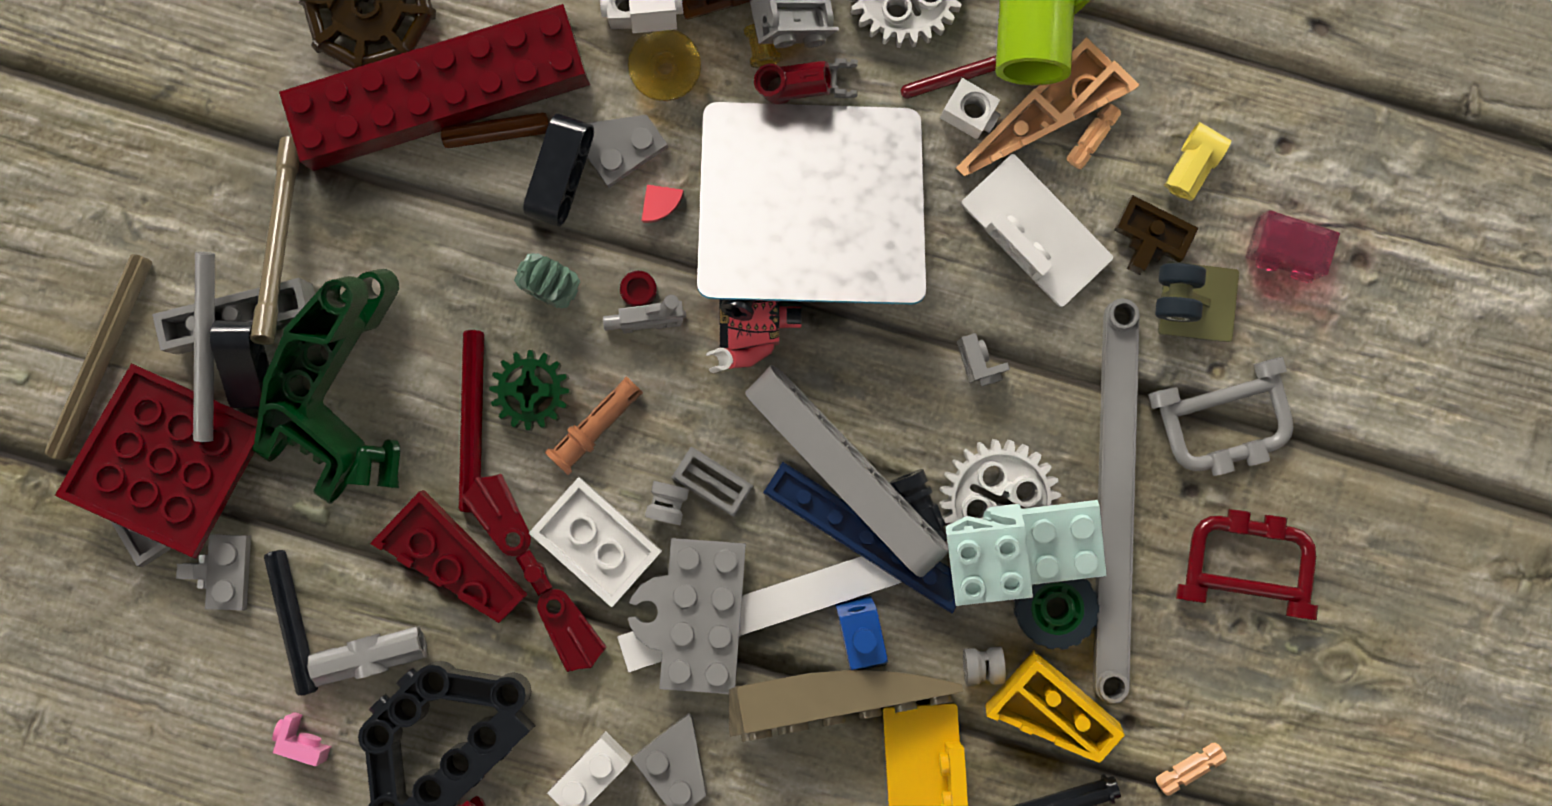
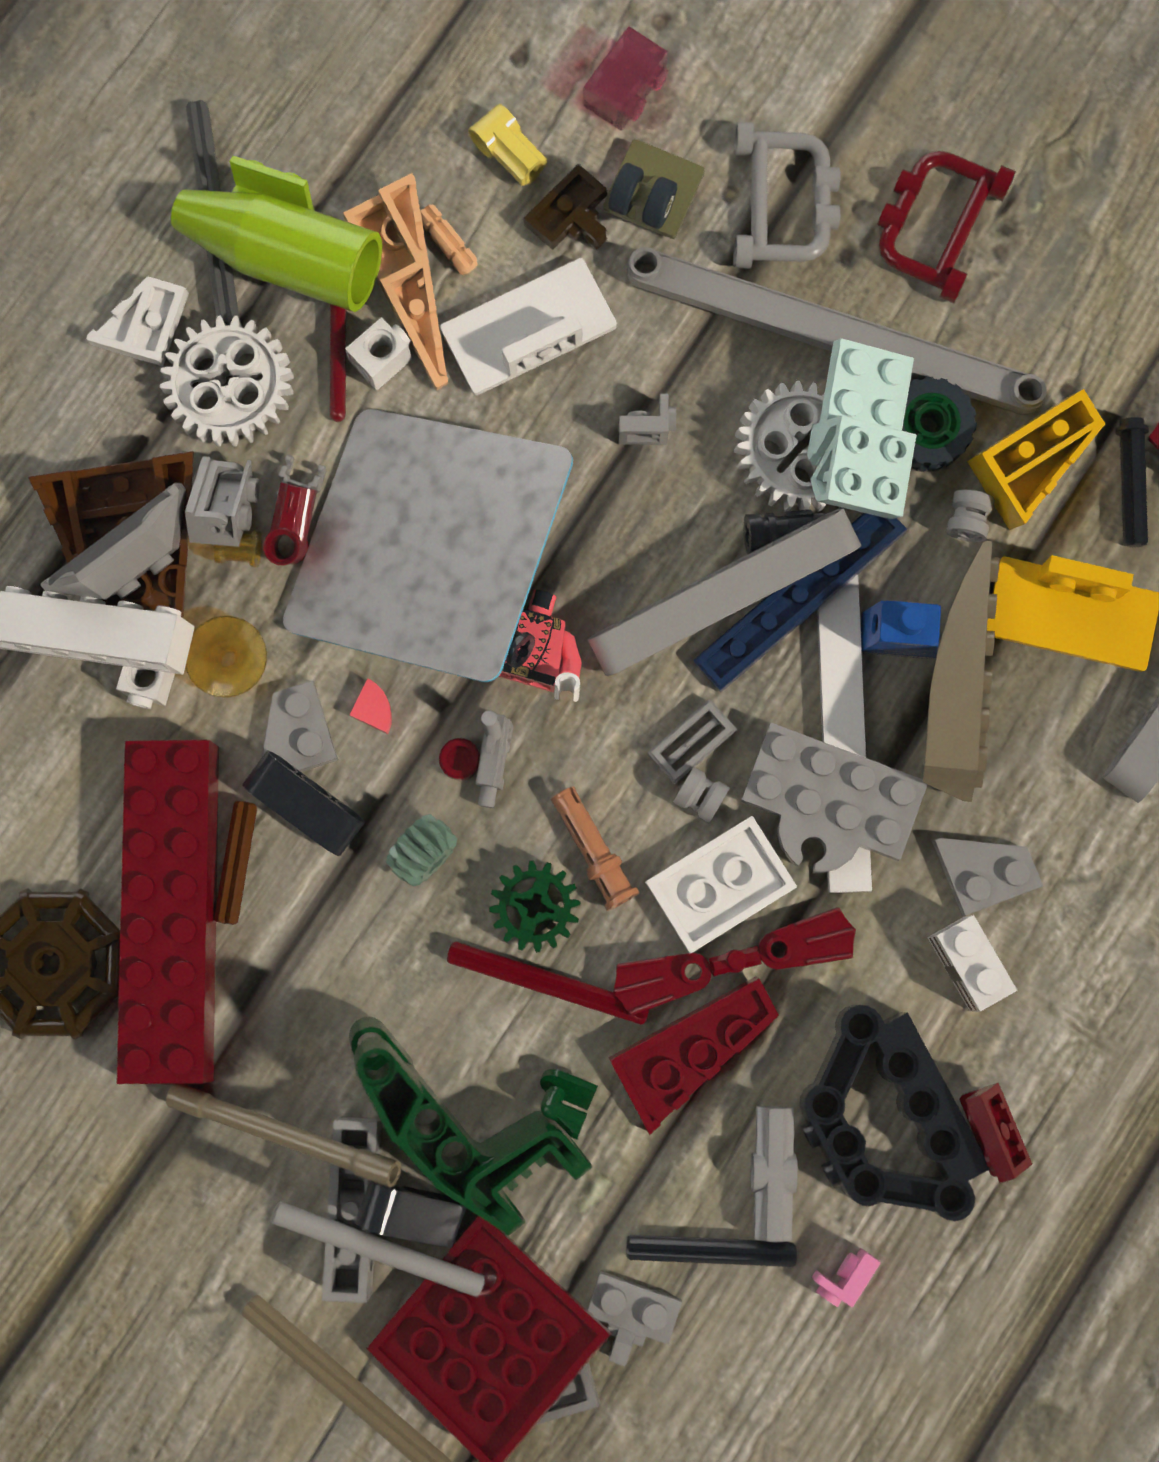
camera: 70 degrees left, 5 degrees down
light nougat axle [1156,743,1227,796] -> none

